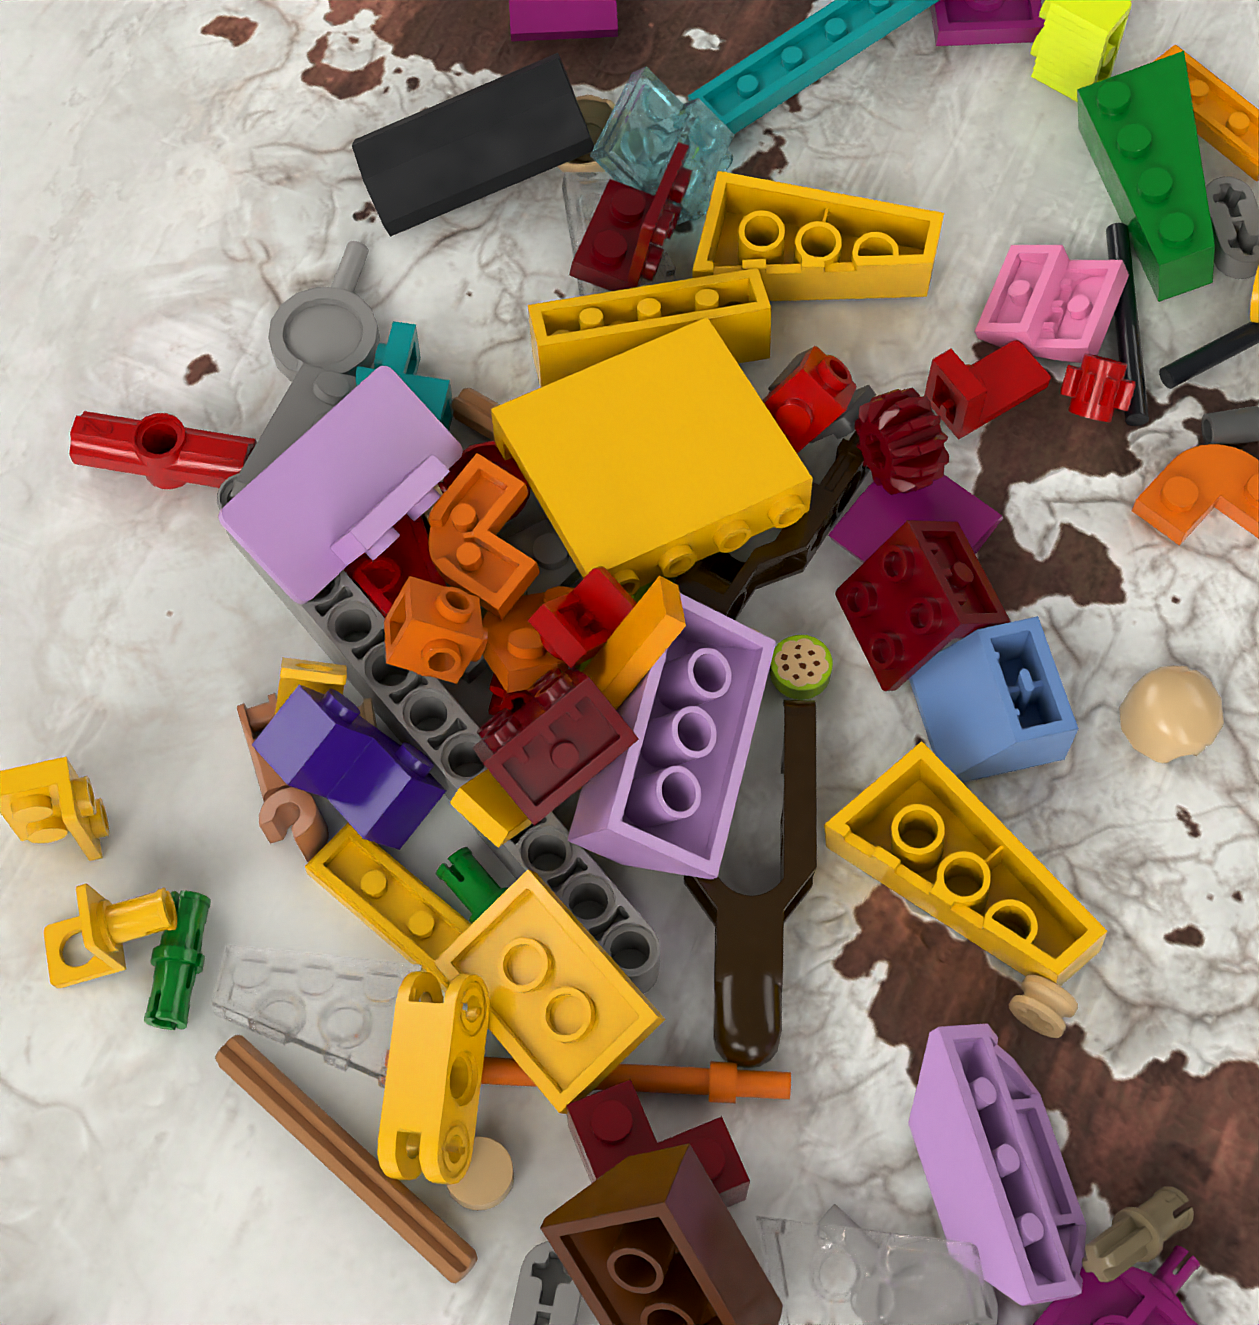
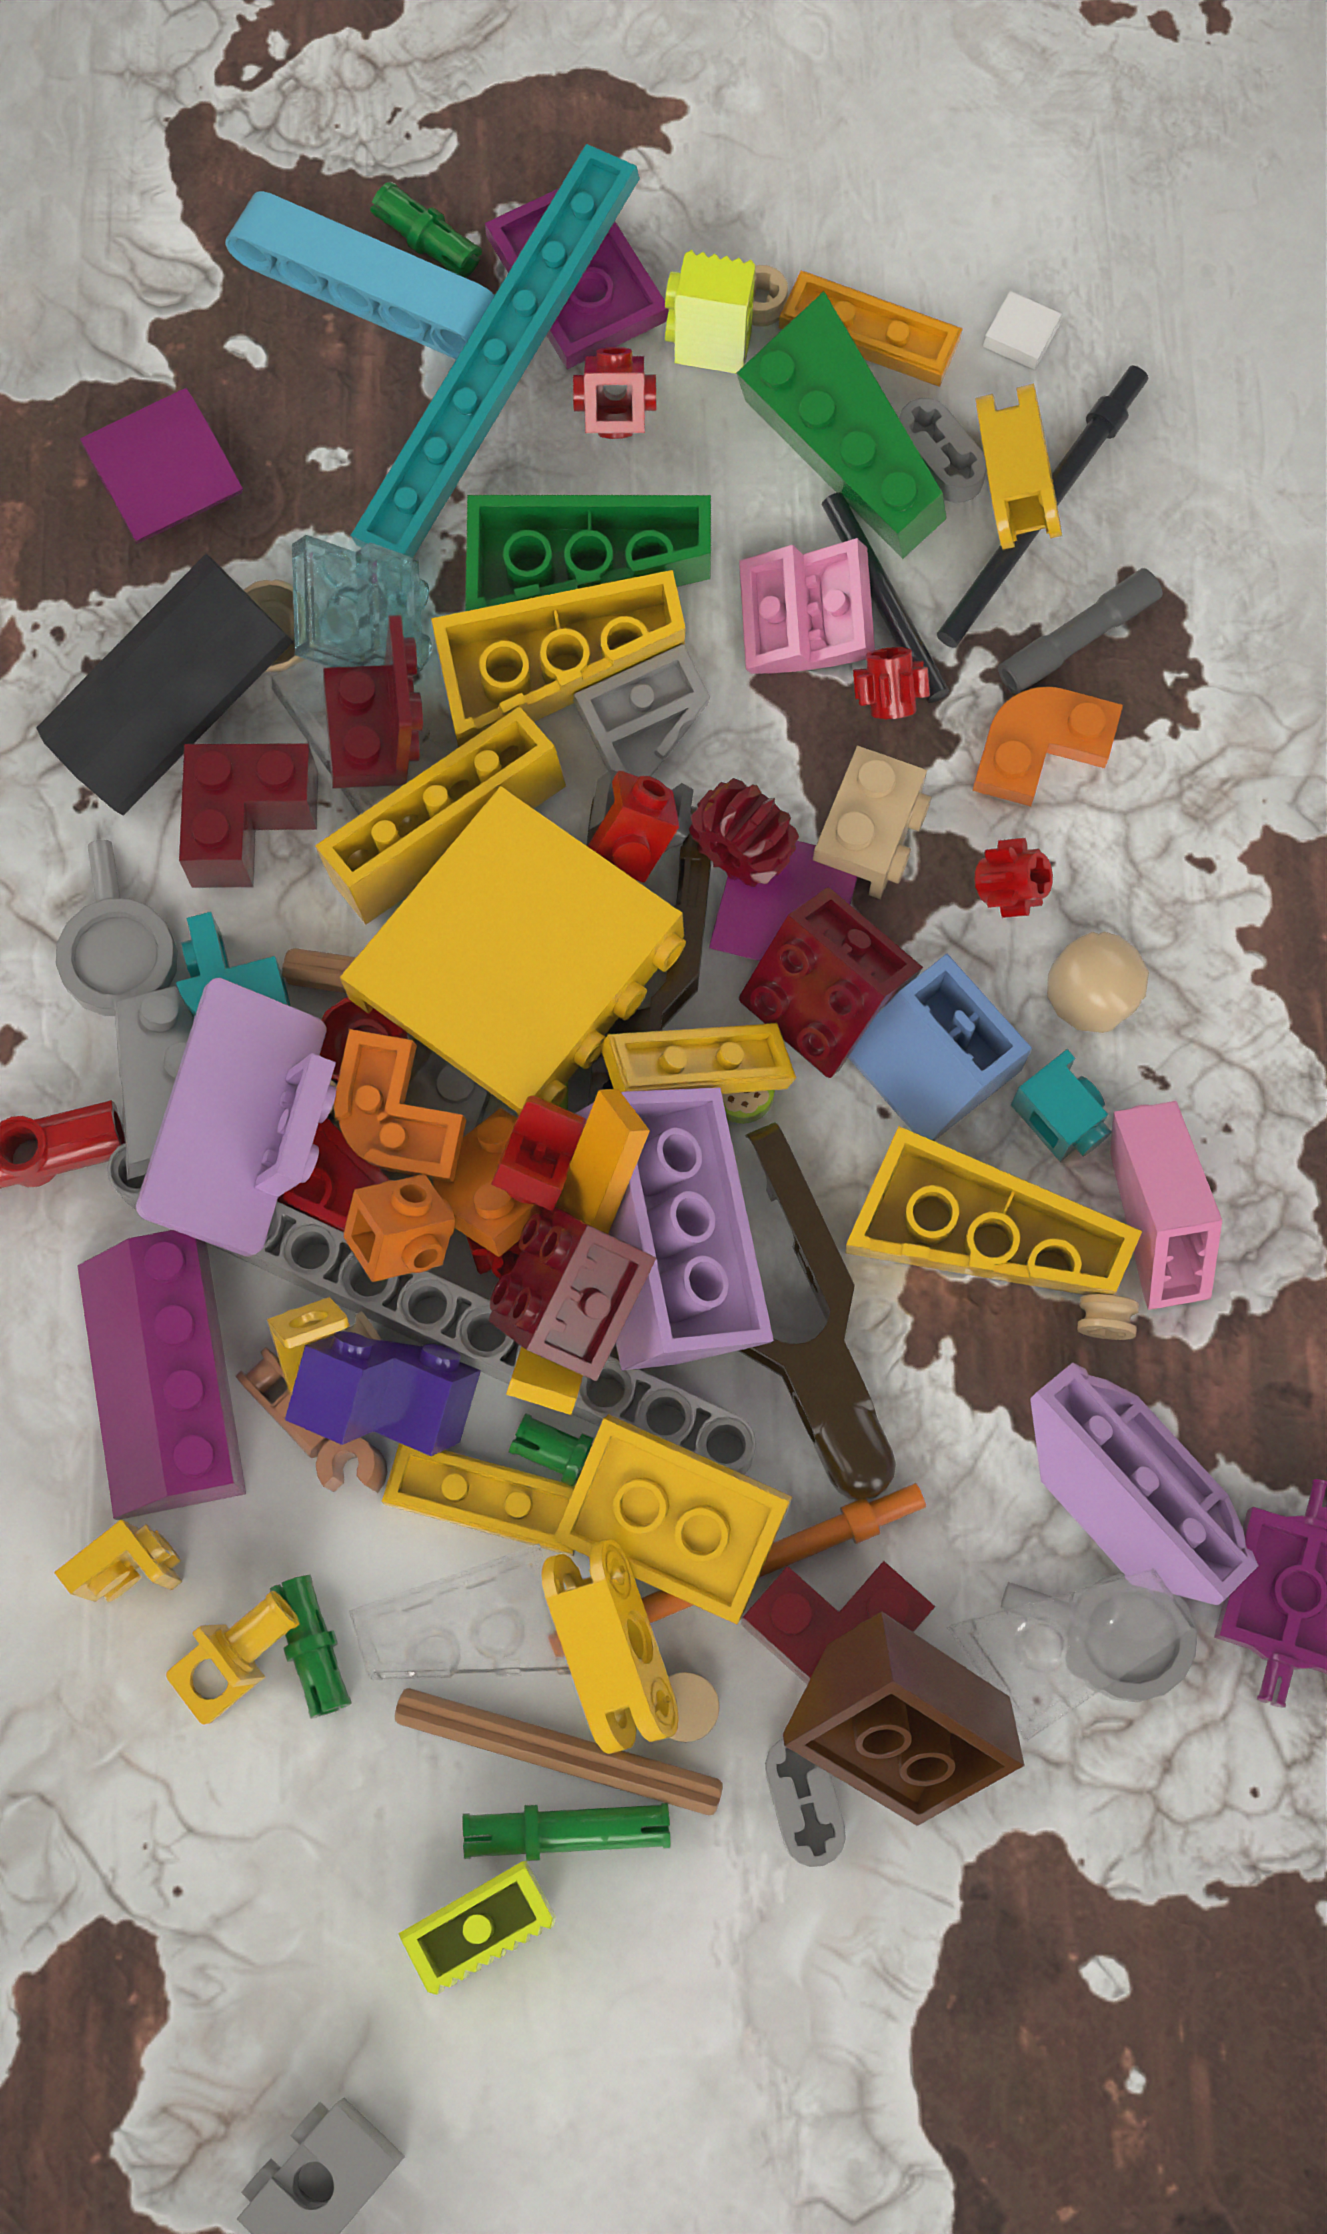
camera: 25 degrees left, 10 degrees up
red bracket [924,340,1051,440] -> none
dark tan axle [1081,1186,1194,1282] -> none
none -> magenta slope [77,1230,246,1520]
none -> dark red brick [179,743,318,888]
none -> neon yellow brick [398,1861,556,1995]
none -> green pin [462,1803,671,1861]
none -> green wedge [465,495,711,611]
none -> red brick [573,347,656,439]
none -> light grey wing [573,644,710,777]
none -> yellow tile [600,1023,796,1094]
none -> tan bush [752,265,788,326]
none -> tan bracket [813,745,932,899]
none -> red gear [975,838,1053,918]
none -> teal brick [1011,1049,1112,1162]
none -> bright pink slope [1110,1101,1222,1310]

